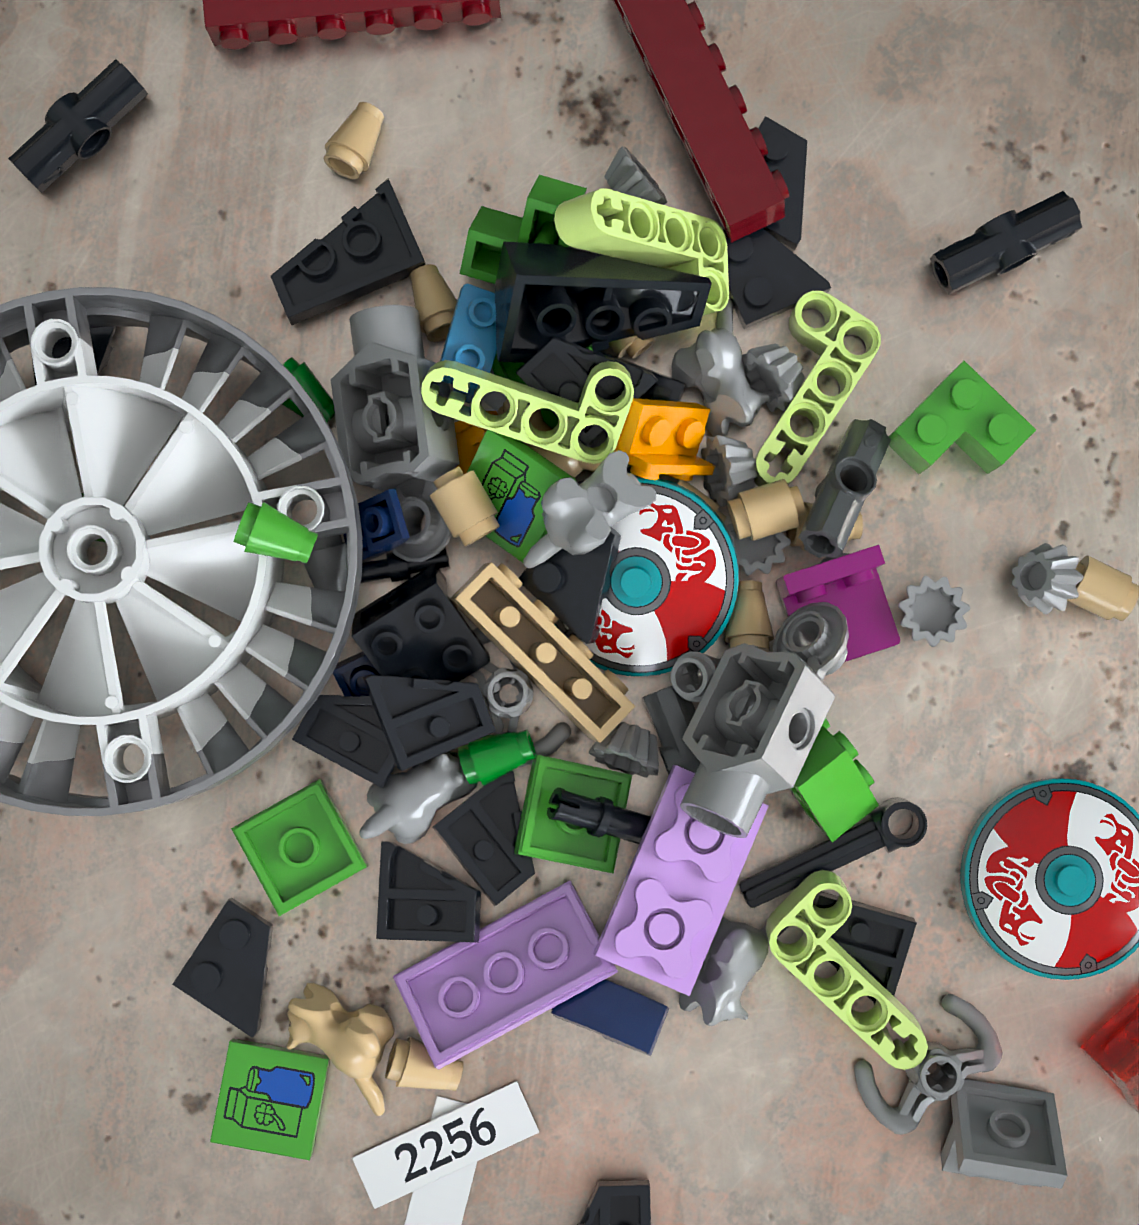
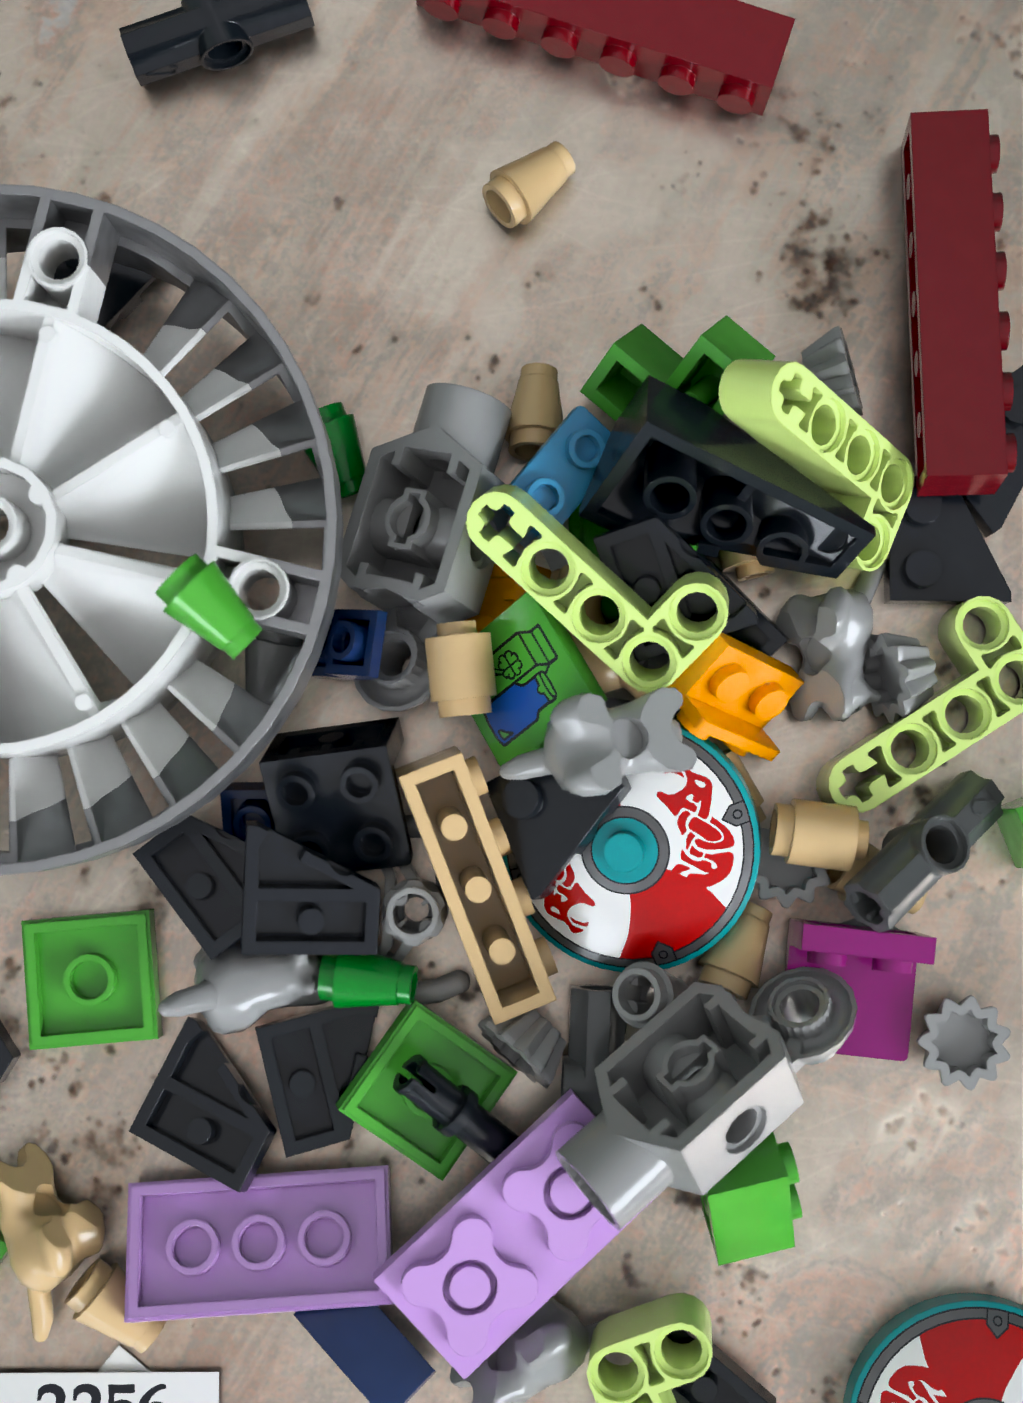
camera: 30 degrees right, 0 degrees up
black wing [271,178,426,325] -> none
black bar [360,547,449,583] -> none
light grey piece [701,435,757,507] -> none
black axle [739,798,927,908] -> none

